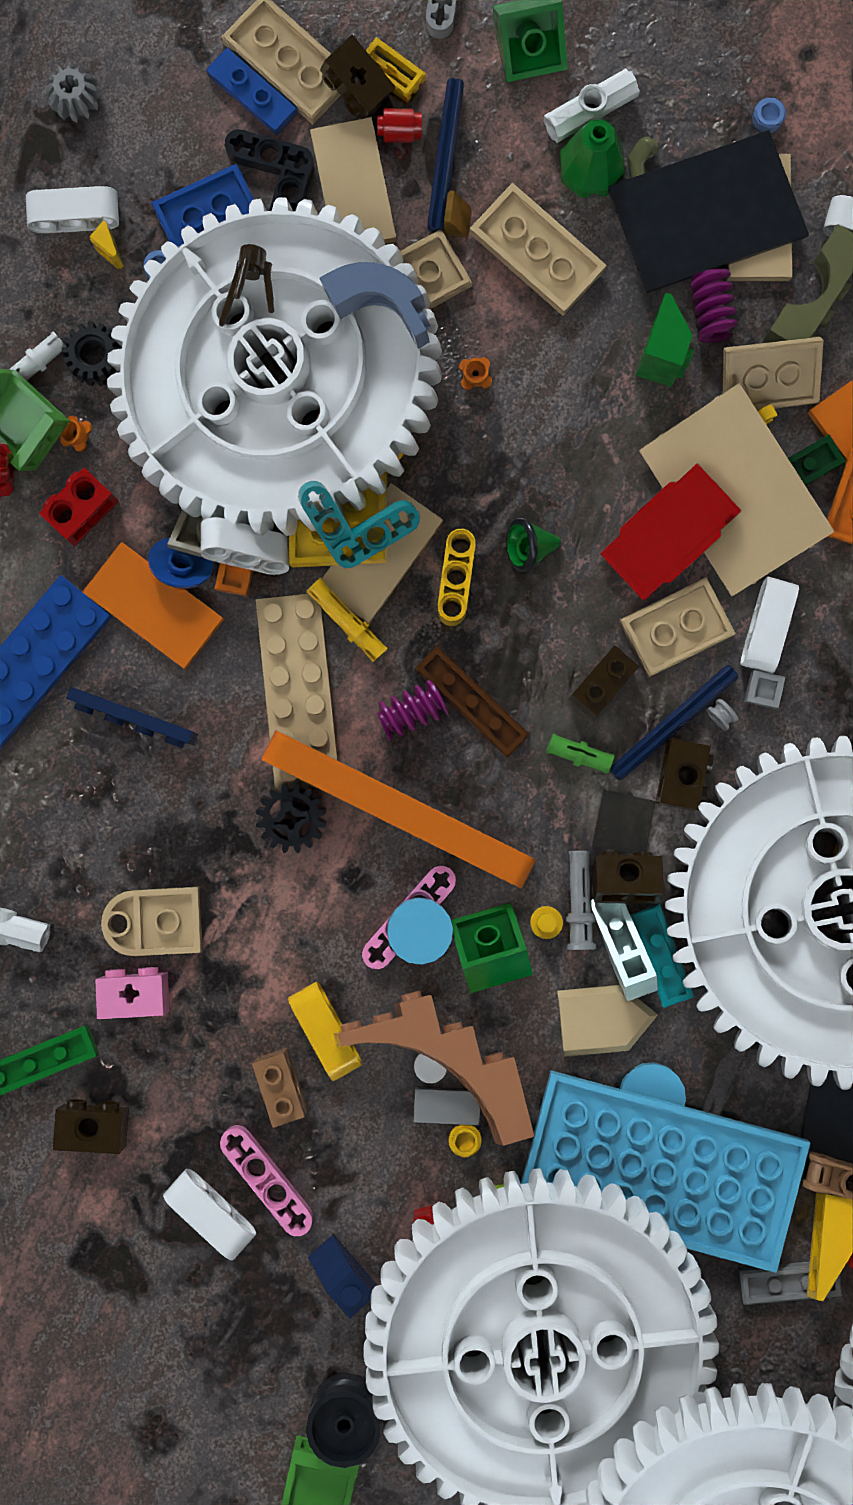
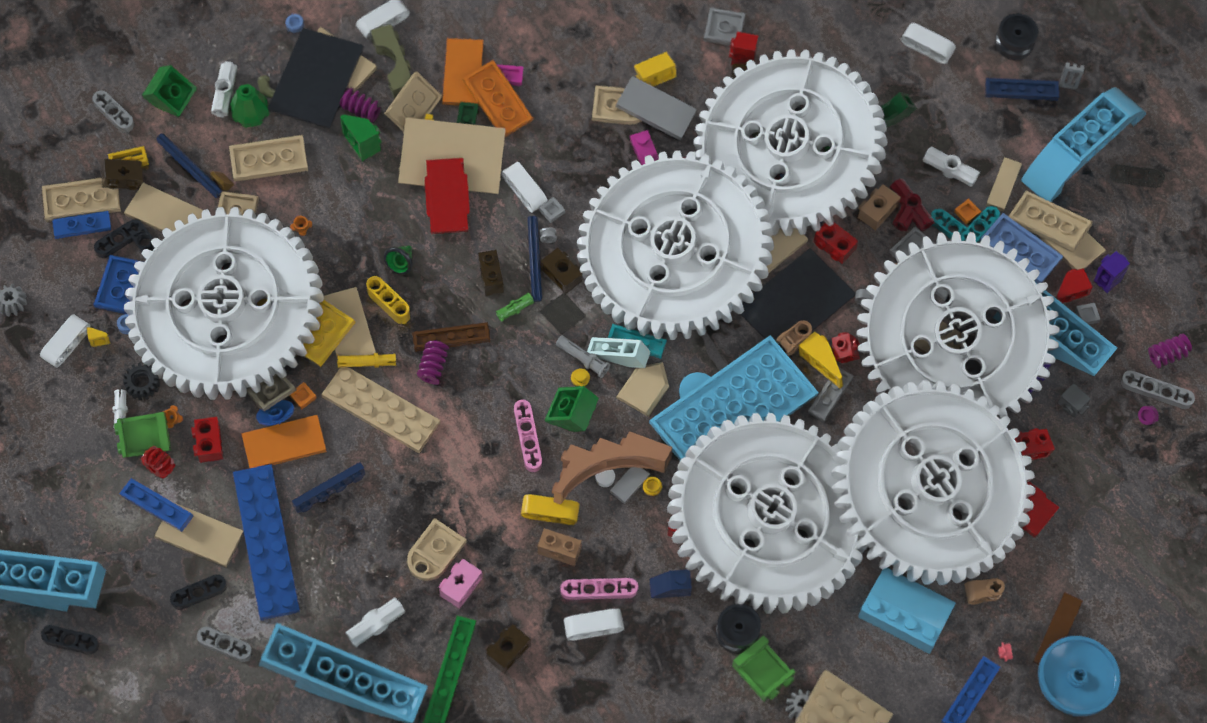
camera: 60 degrees left, 20 degrees down
white beam [201,517,289,575] -> none
dark brown plant [219,244,275,327] -> none
black gear [256,781,327,853] -> none
orange beam [261,730,536,889] -> none
teal beam [298,481,420,568] -> none
sand blue arch [319,262,431,349] -> none
red brick [377,108,422,143] -> none
medium azure tile [387,897,453,965] -> none
dark brown brick [593,851,664,904] -> none
tan tile [619,577,736,678] -> none

